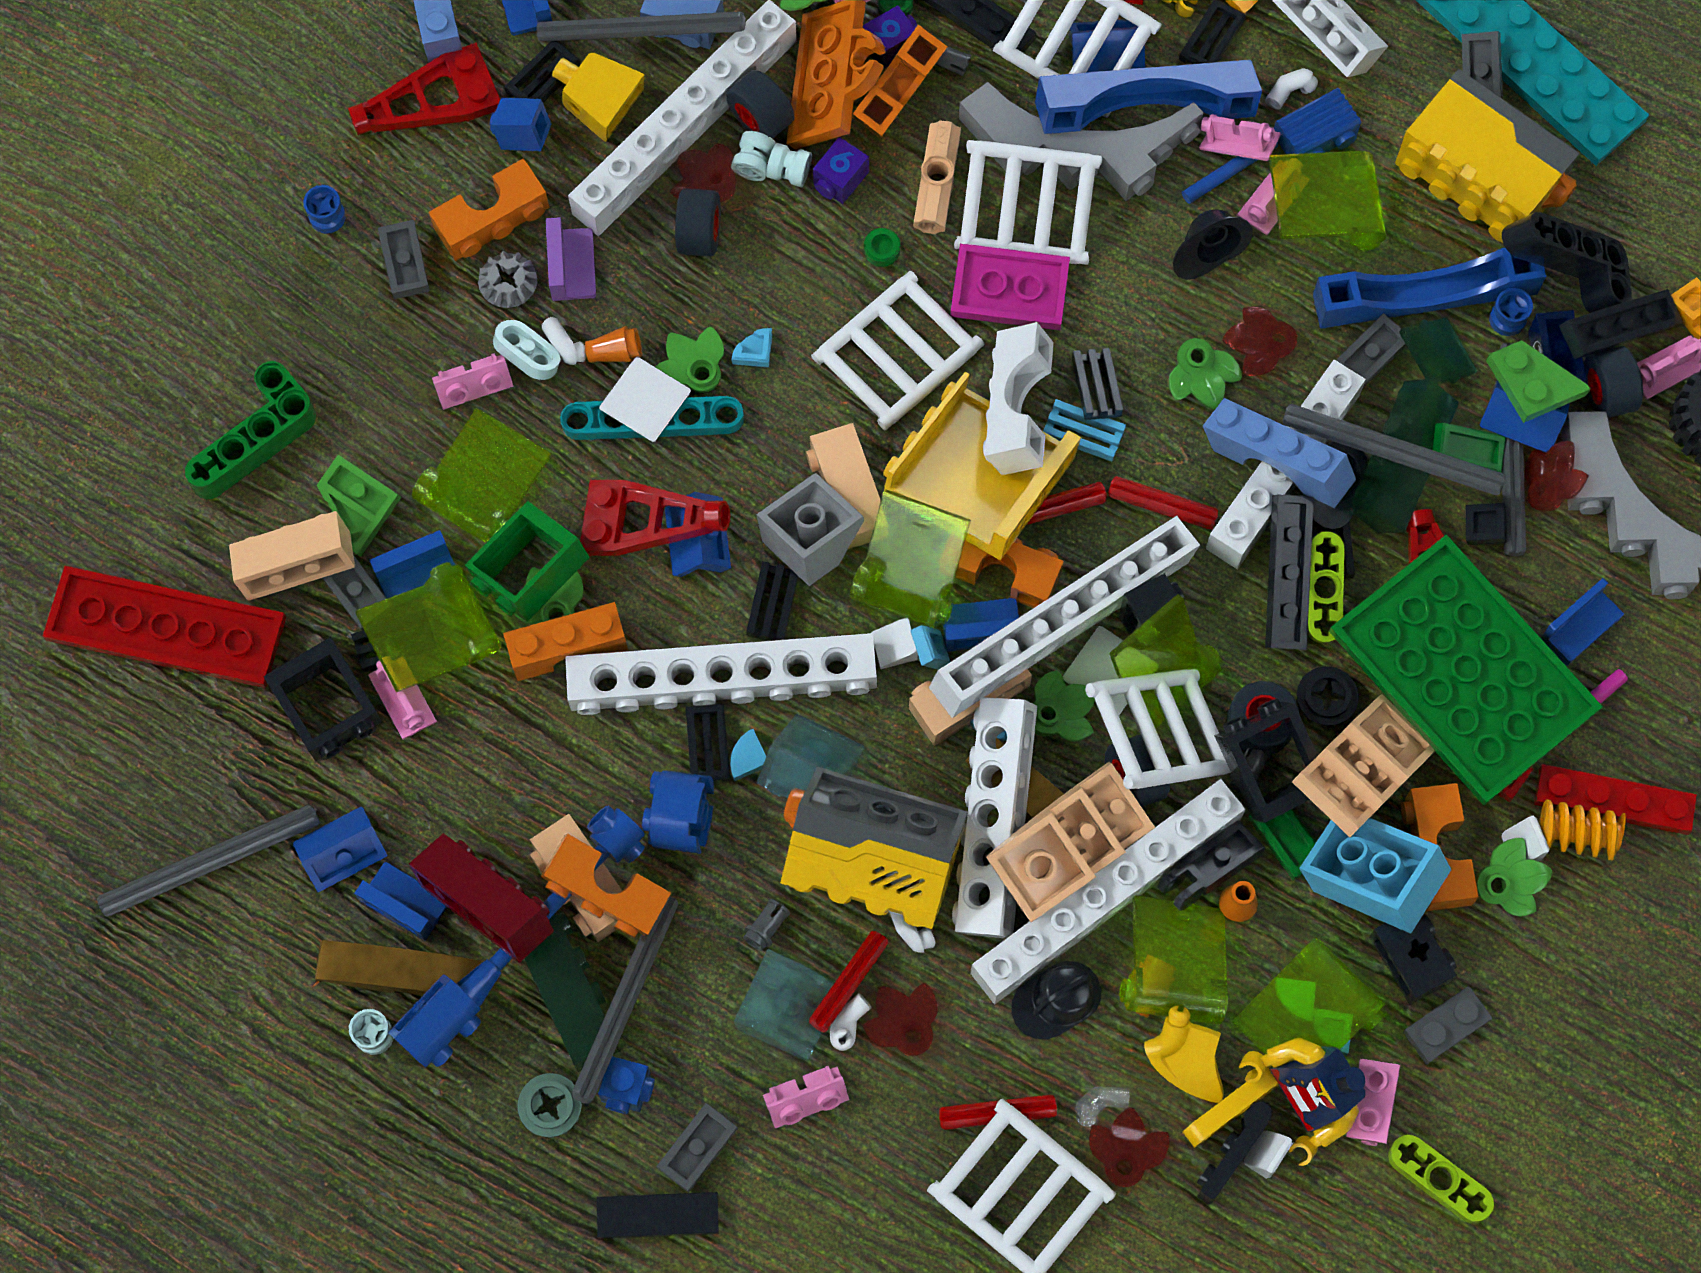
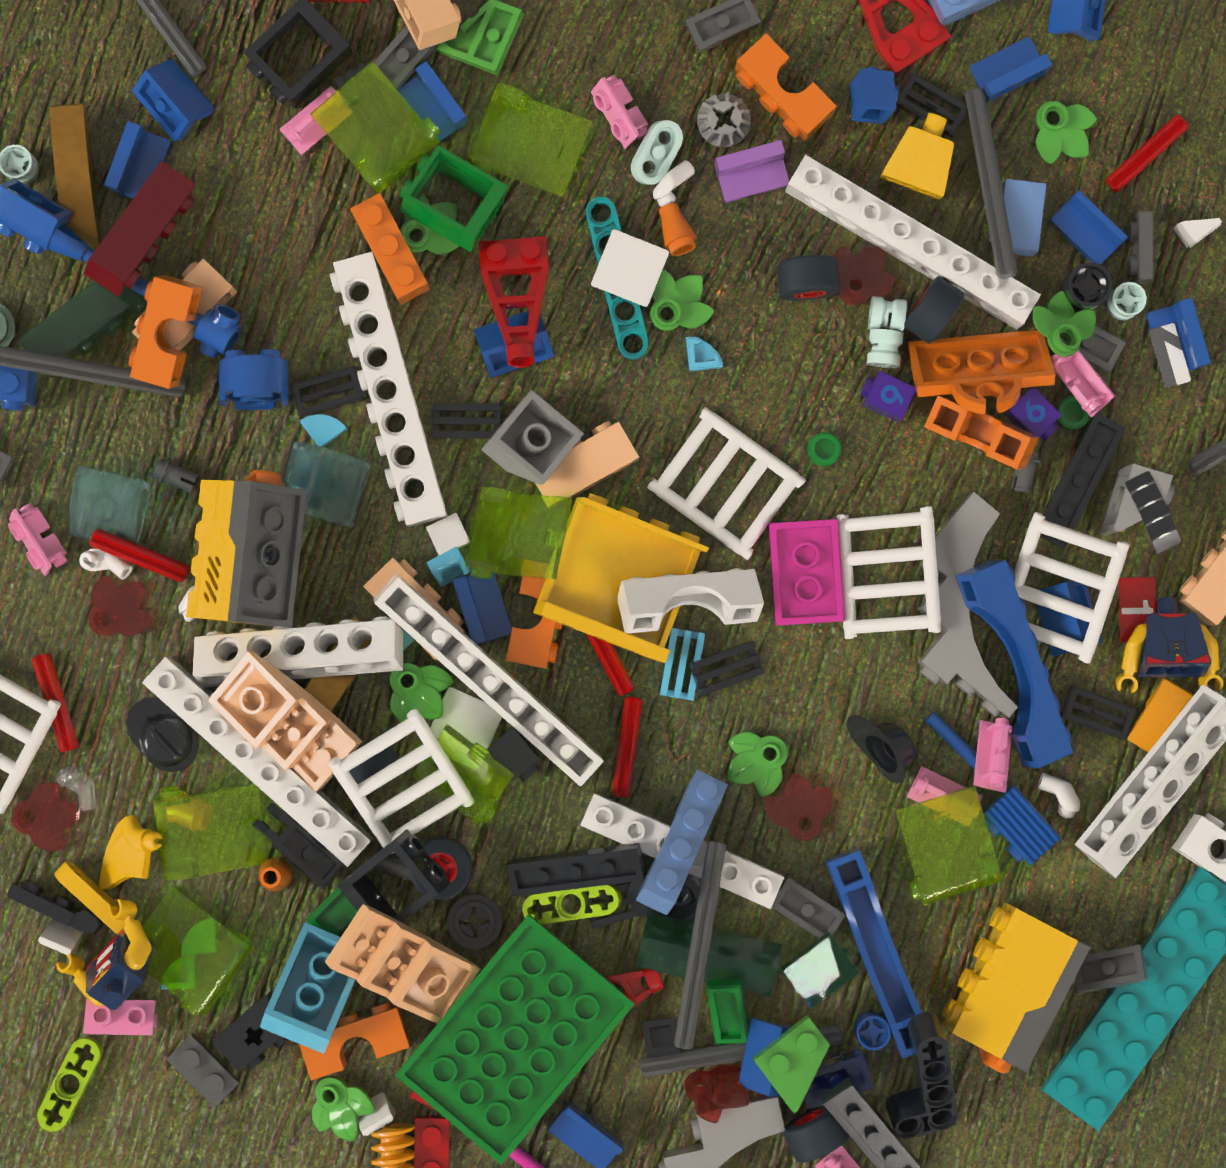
camera: 70 degrees right, 15 degrees up
light nougat piece [913,120,961,234] -> none

